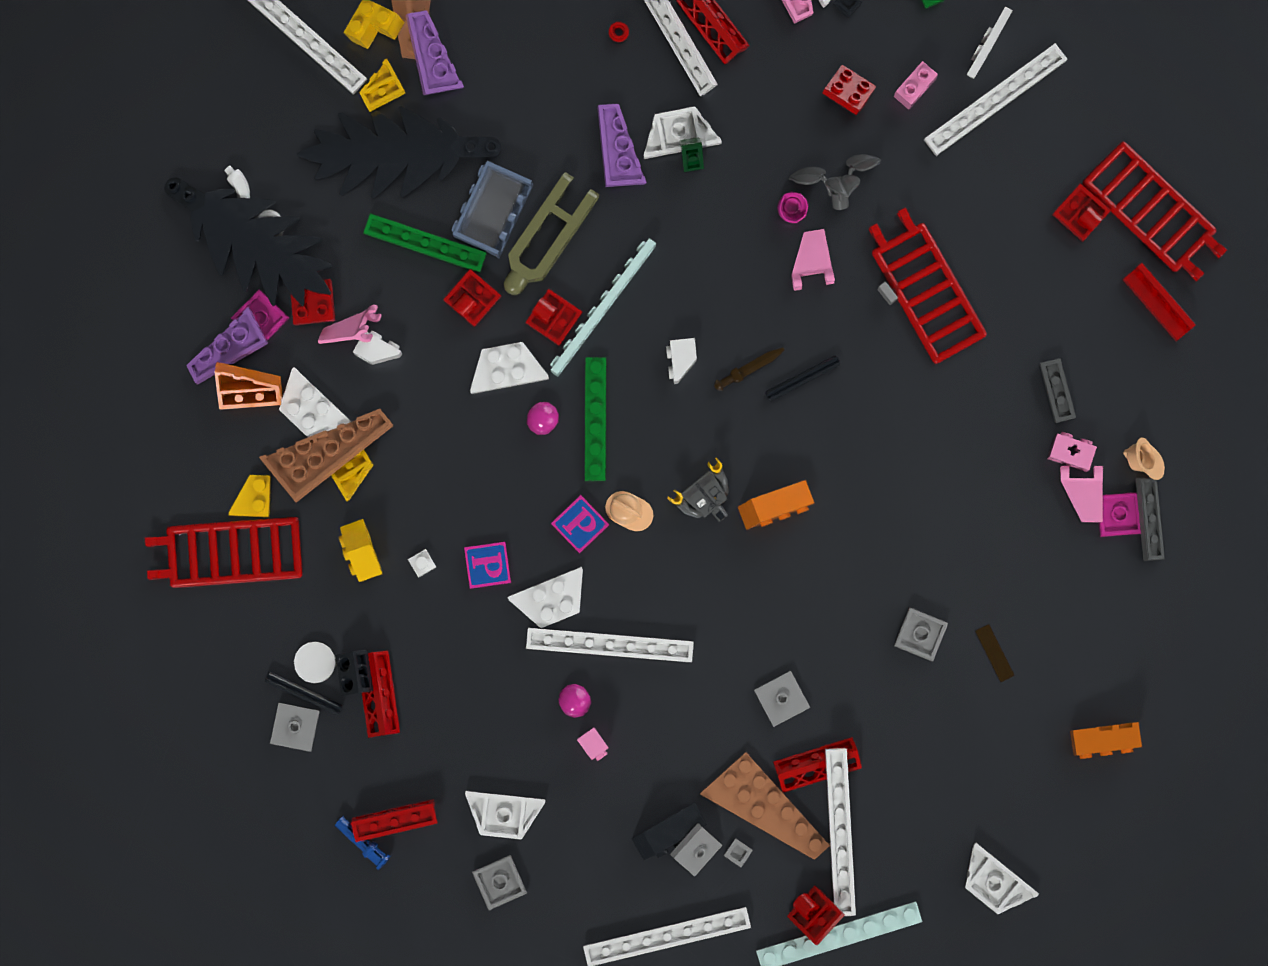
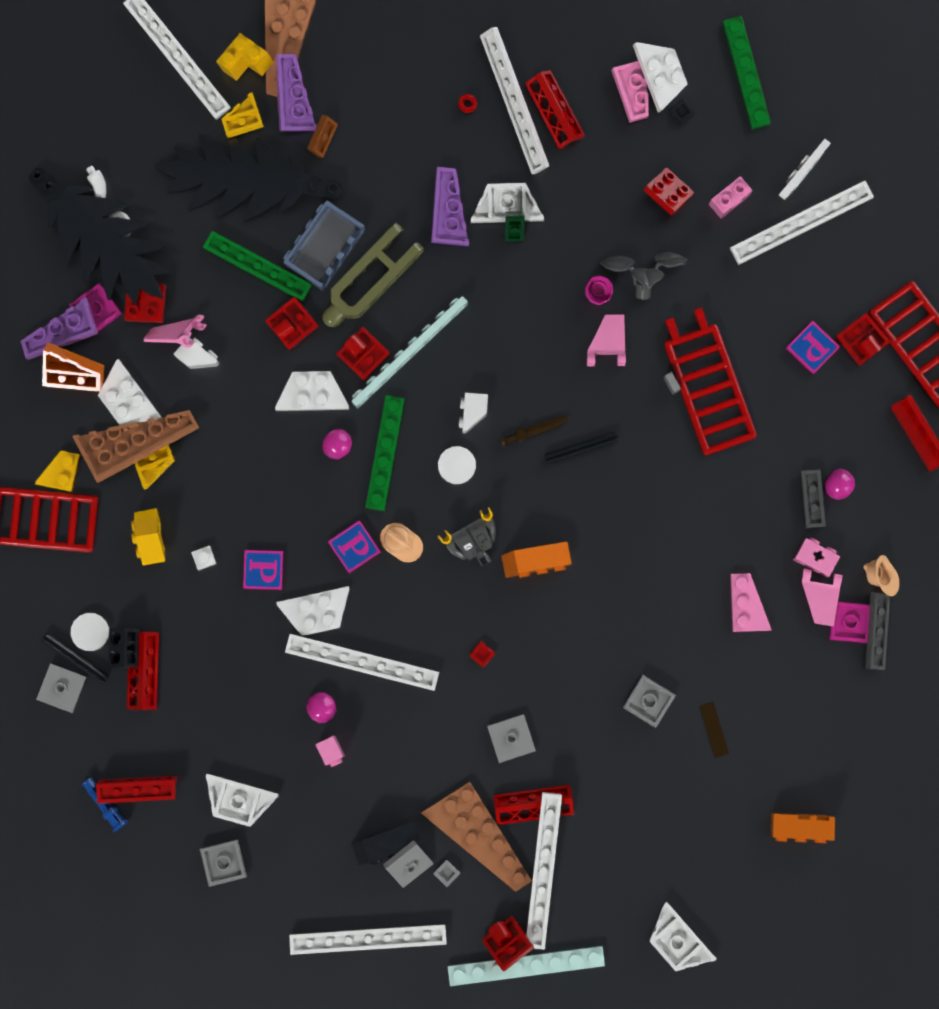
camera: 10 degrees right, 0 degrees up
none -> dark orange plate [307,115,338,158]
none -> white tile [438,446,476,485]
none -> red tile [469,641,496,668]
none -> bright pink wing [730,573,772,632]
none -> tile [786,321,840,374]
none -> dark pink hair [824,469,855,500]

